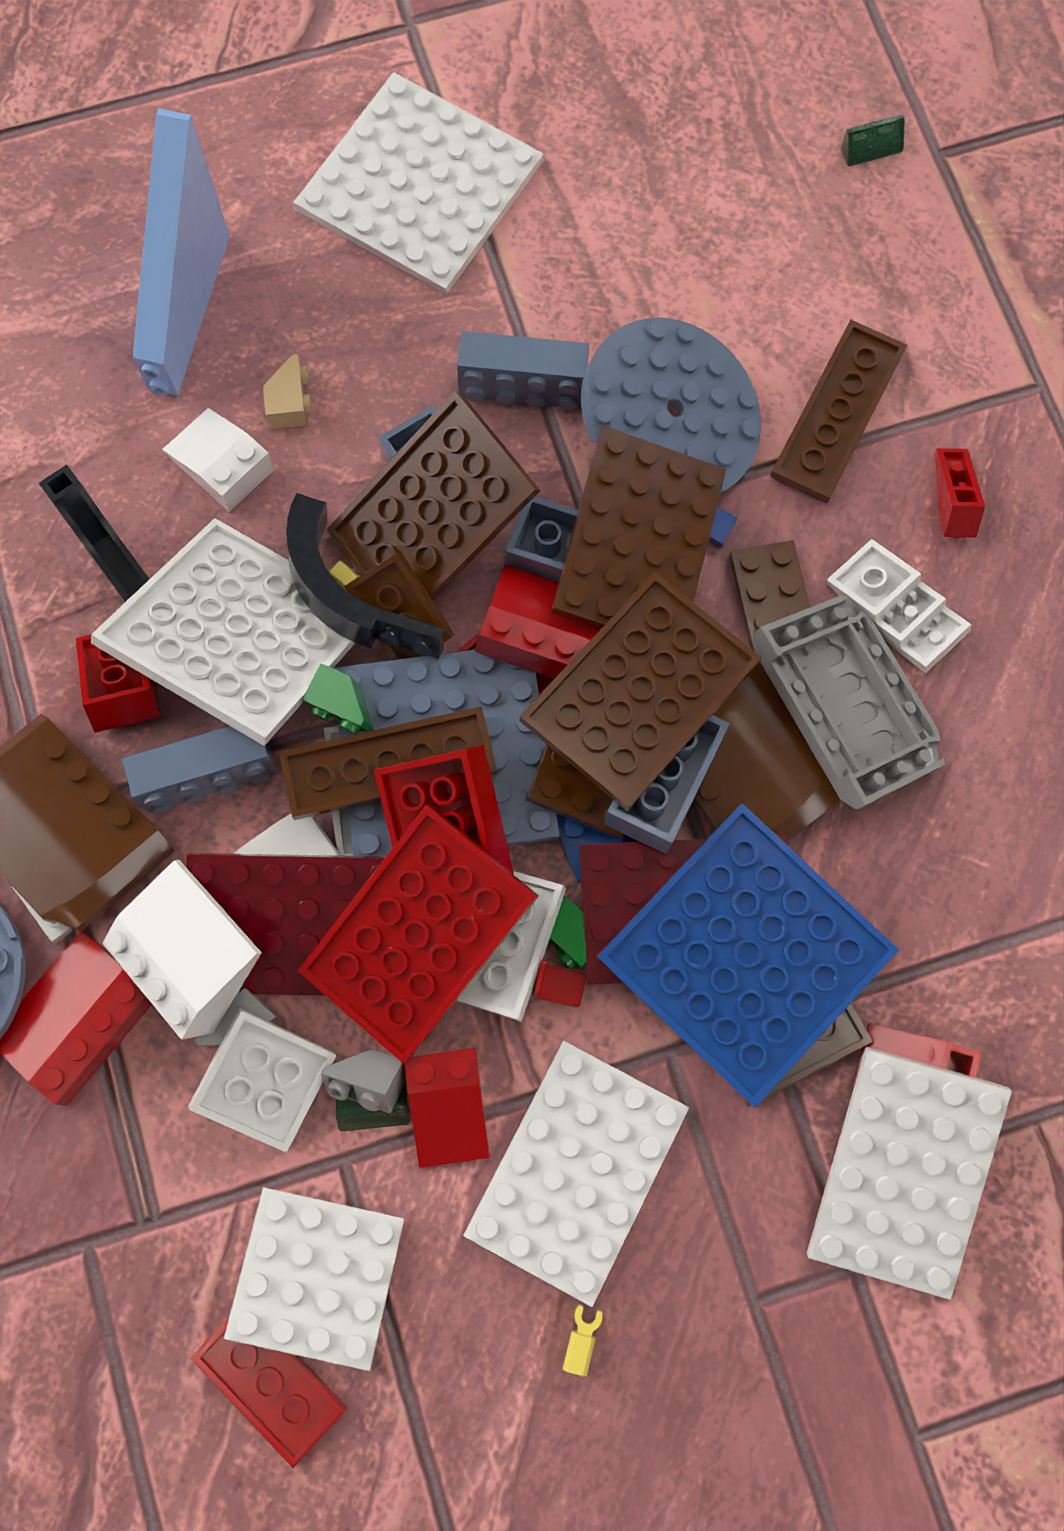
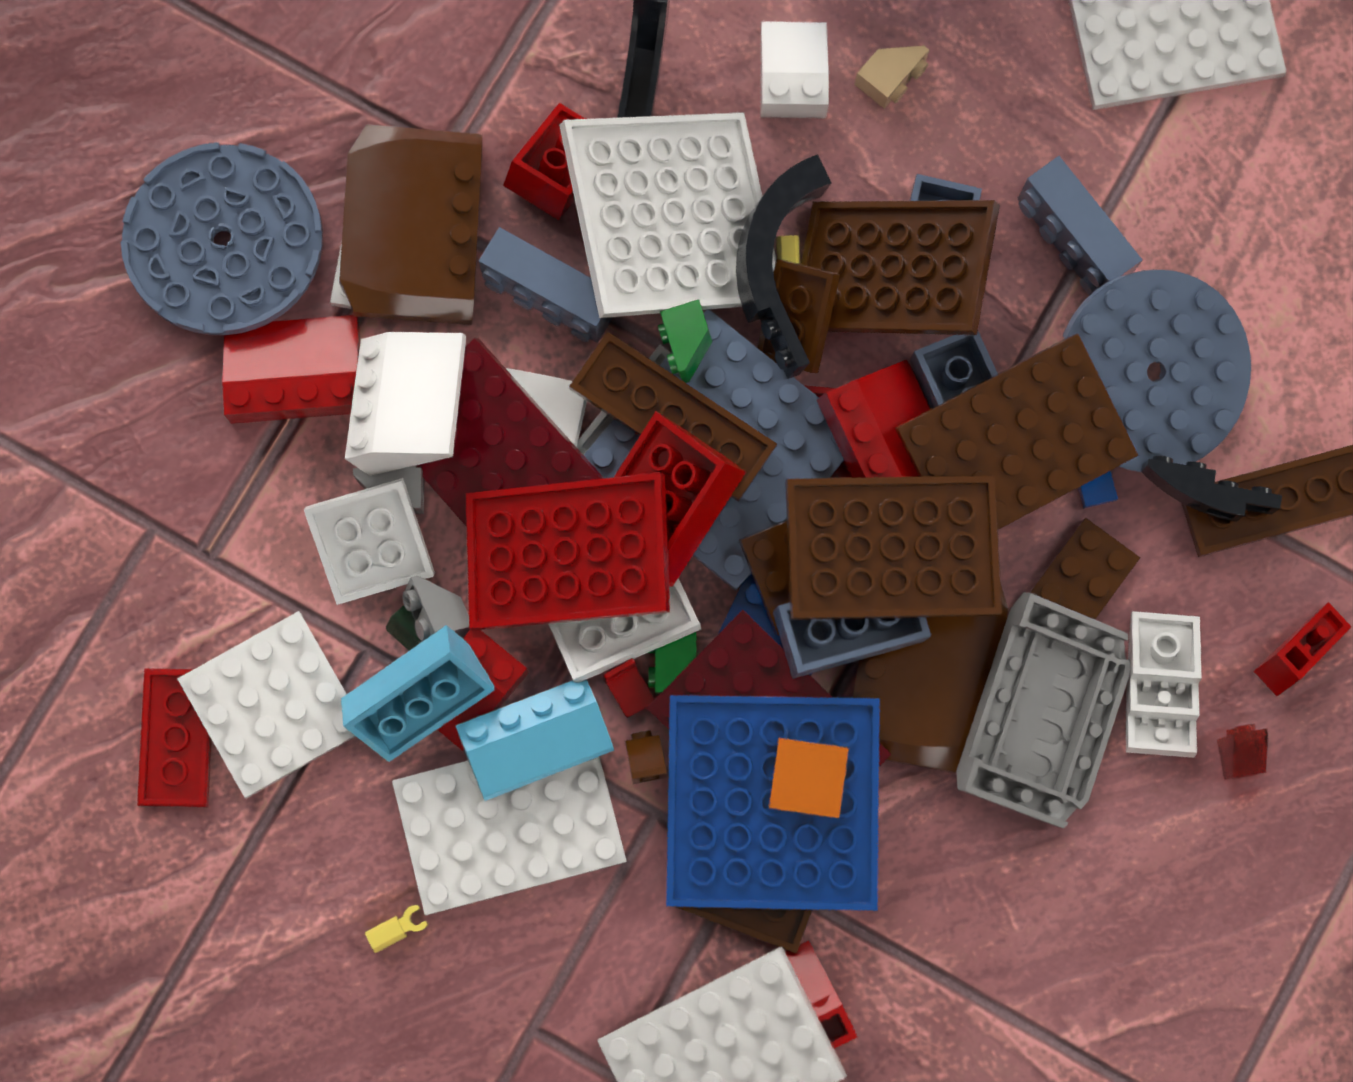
camera: 45 degrees right, 5 degrees up
none -> medium azure slope [341,625,495,762]
none -> medium azure slope [456,679,614,801]
none -> reddish brown slope [625,731,667,784]
none -> orange tile [769,738,849,818]
none -> black slope [1141,456,1282,522]
none -> clear red slope [1217,724,1268,780]

